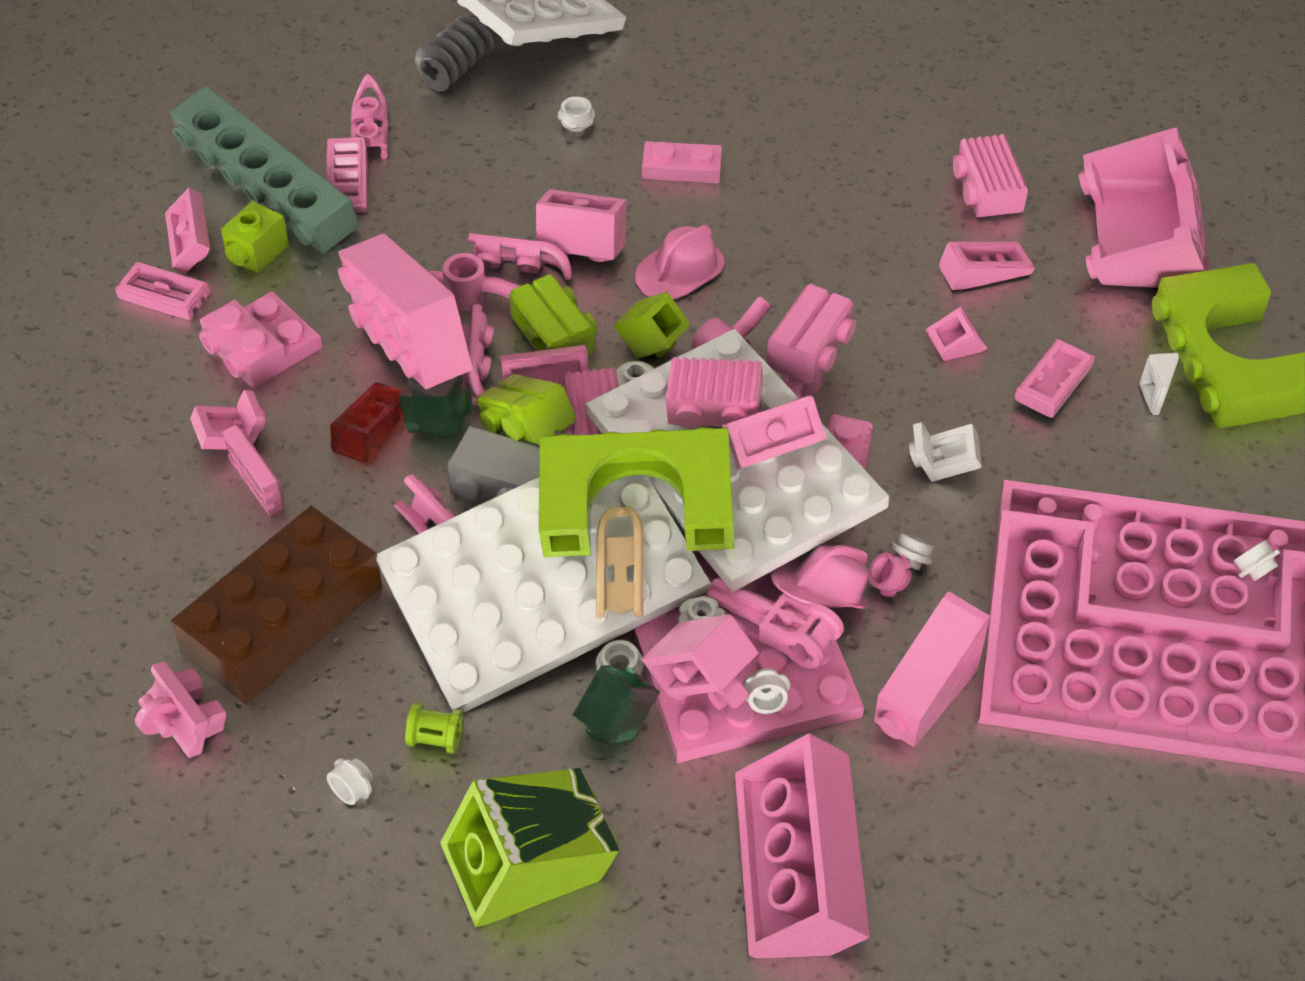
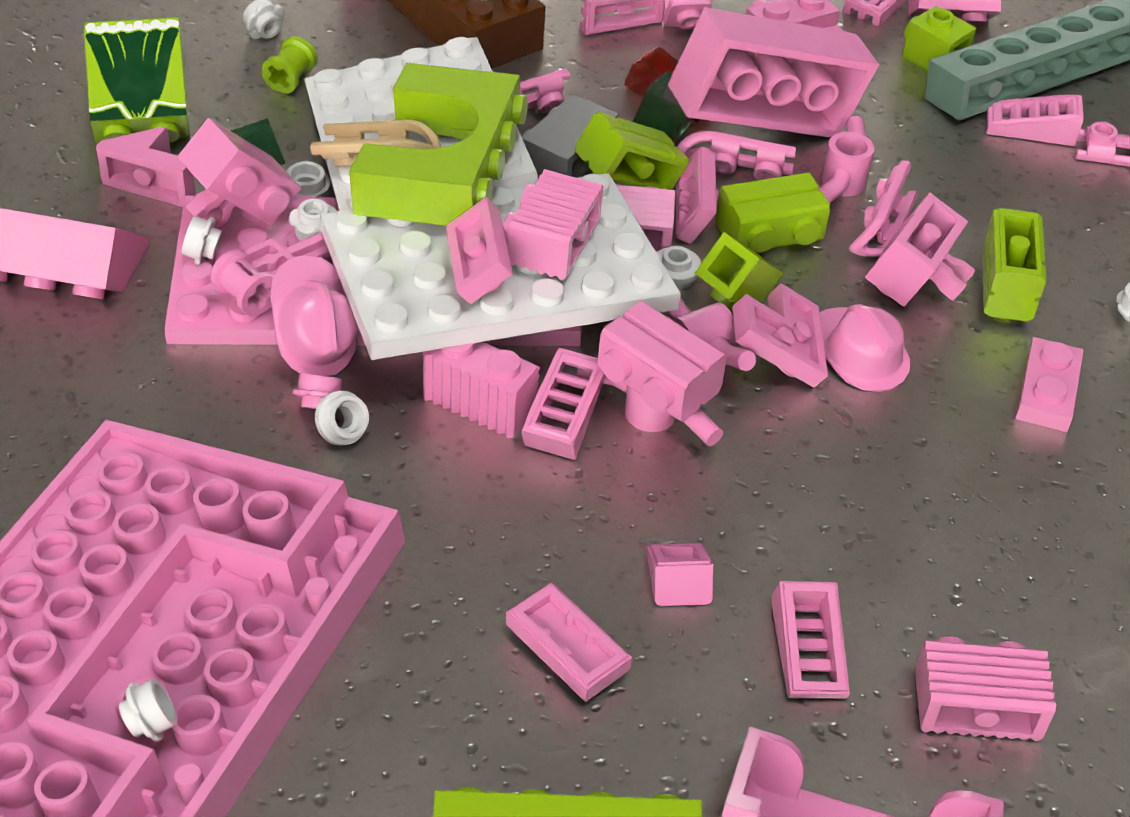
camera: 100 degrees right, 5 degrees down
bright pink slope [874,591,990,747] -> none
white bracket [909,422,982,482] -> none
white slope [1139,353,1179,415] -> none
none -> bright pink slope [96,127,196,207]
none -> bright pink slope [521,347,606,460]
none -> bright pink plate [732,283,828,388]
none -> lime brick [982,208,1047,322]

